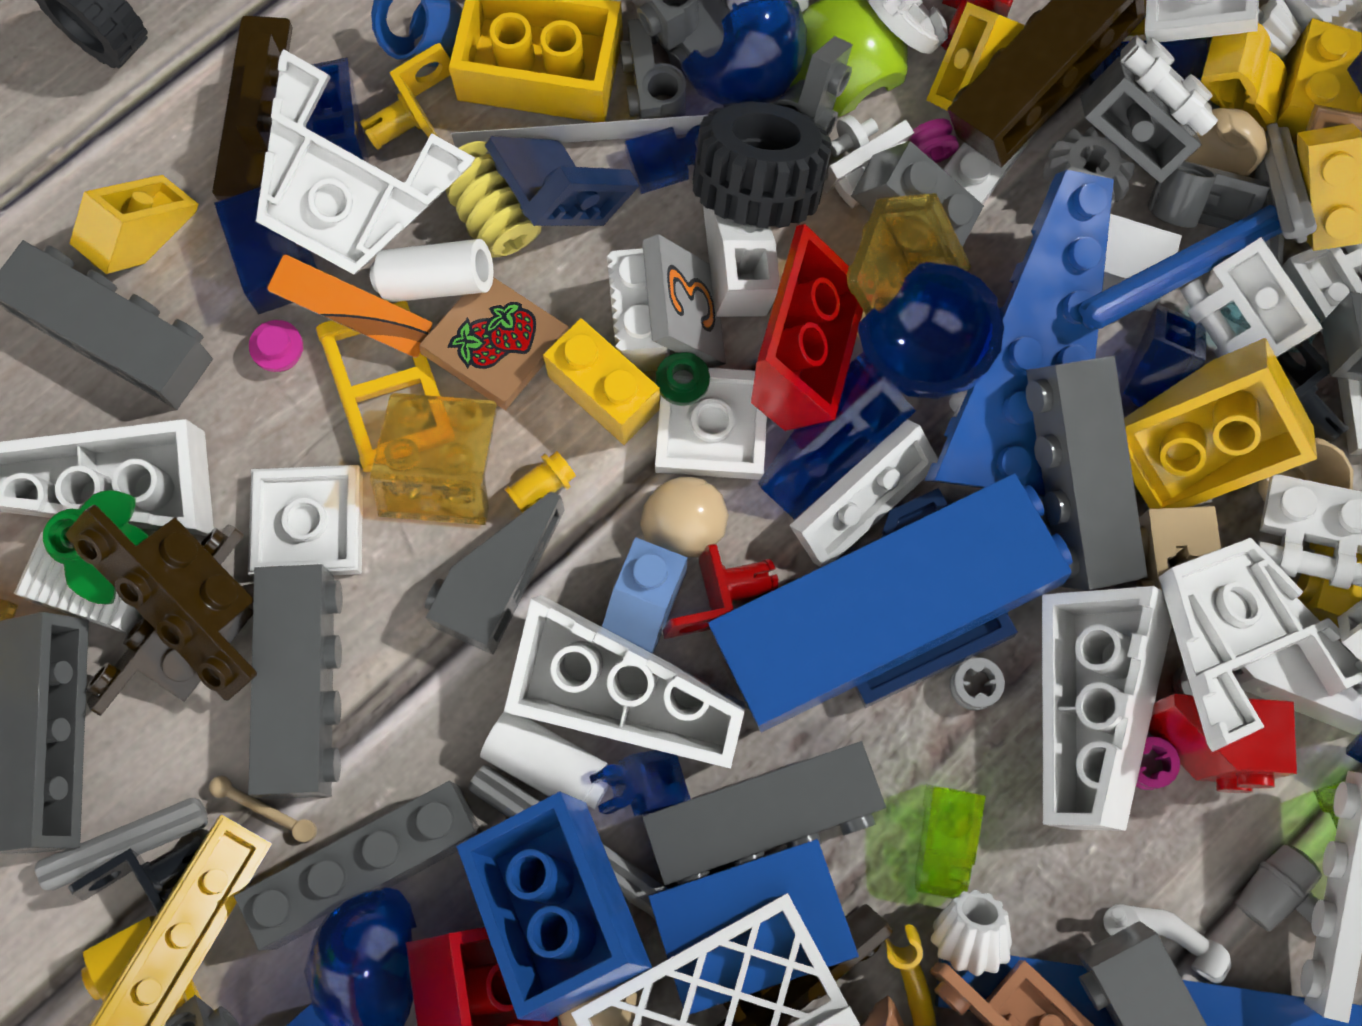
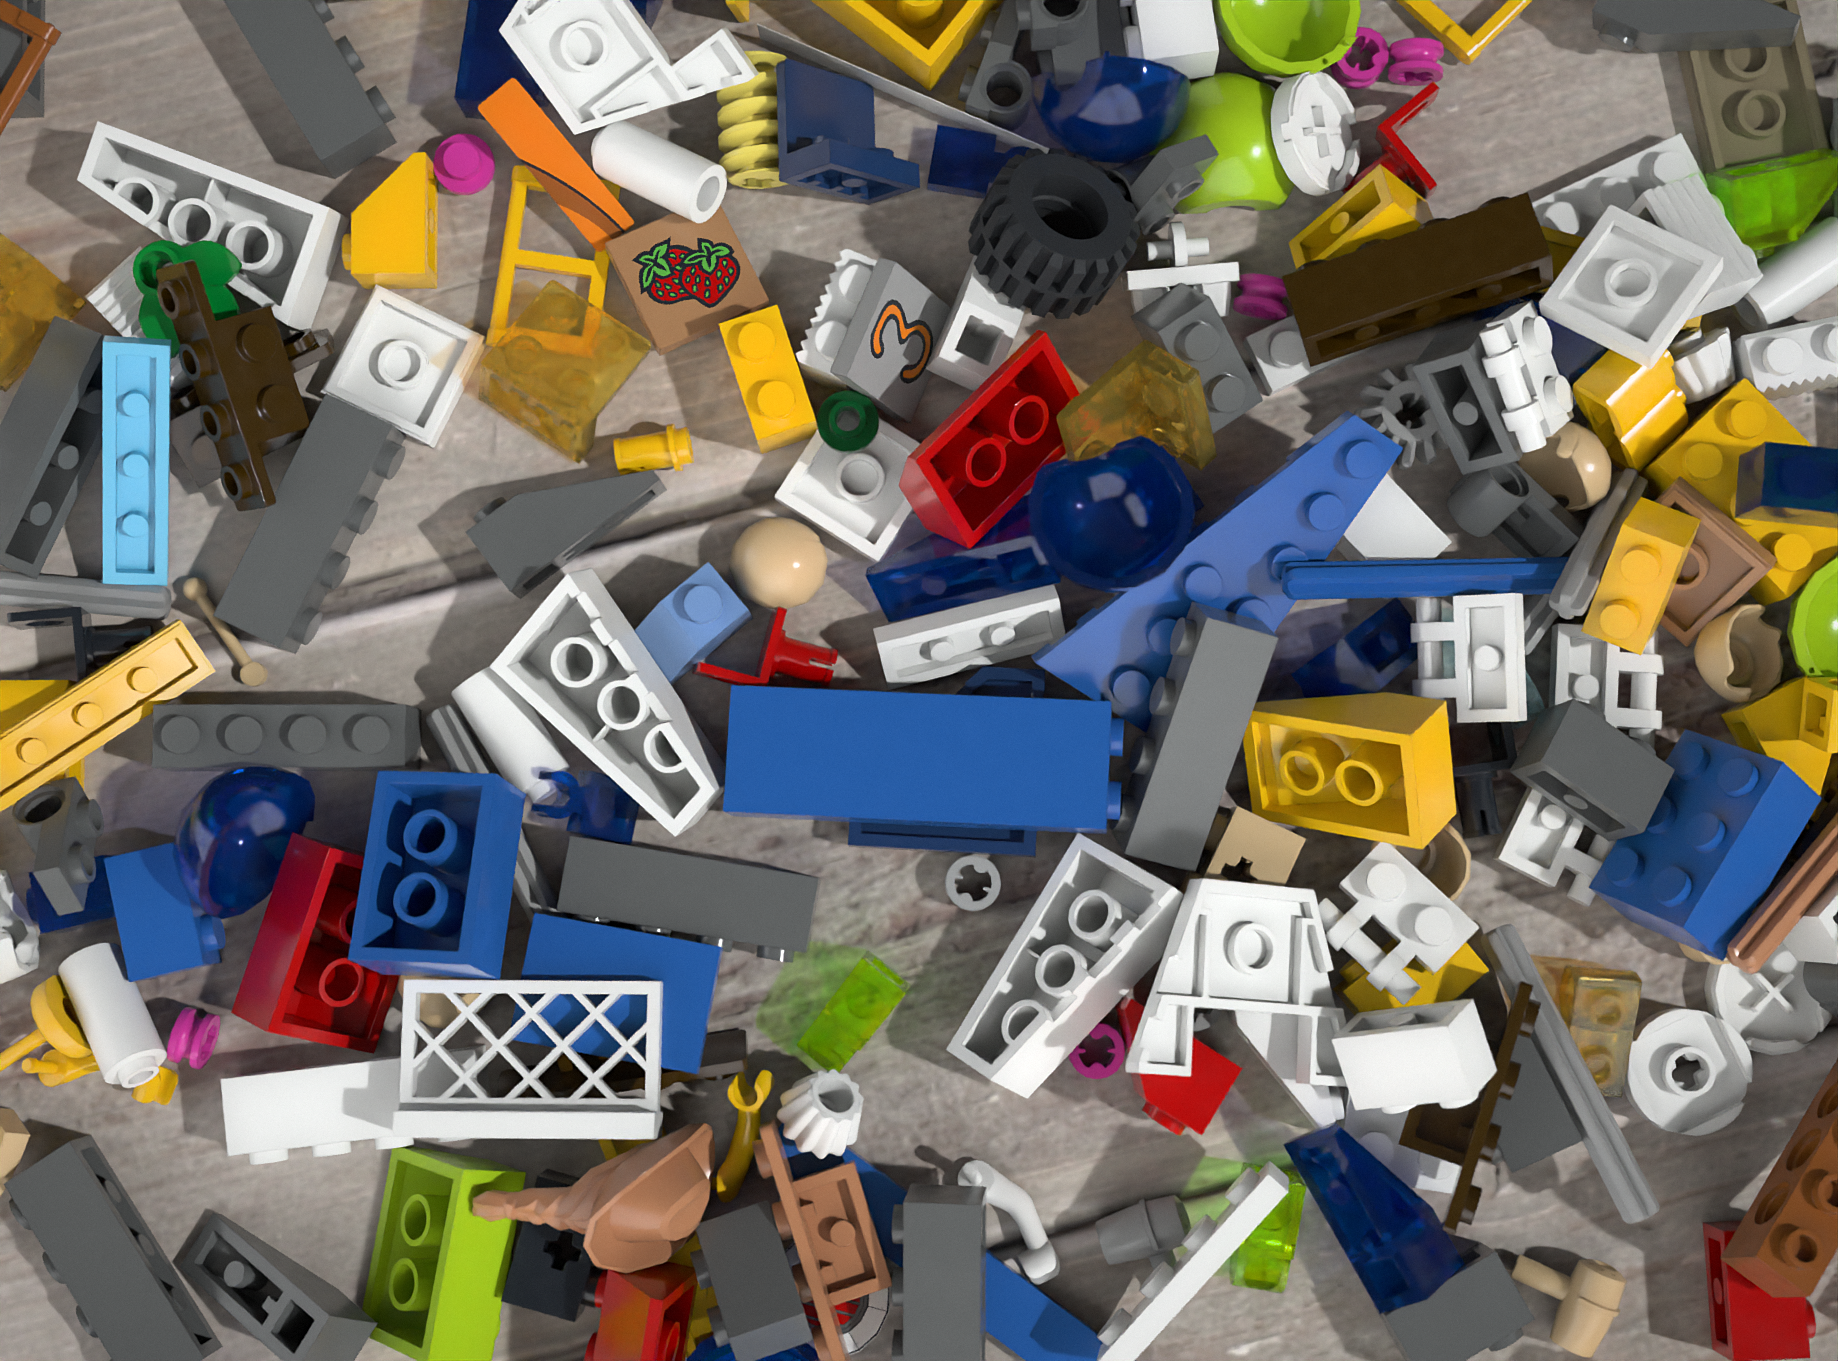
camera: 30 degrees right, 10 degrees up
none -> medium azure plate [103,336,171,586]
none -> yellow slope [342,152,438,289]

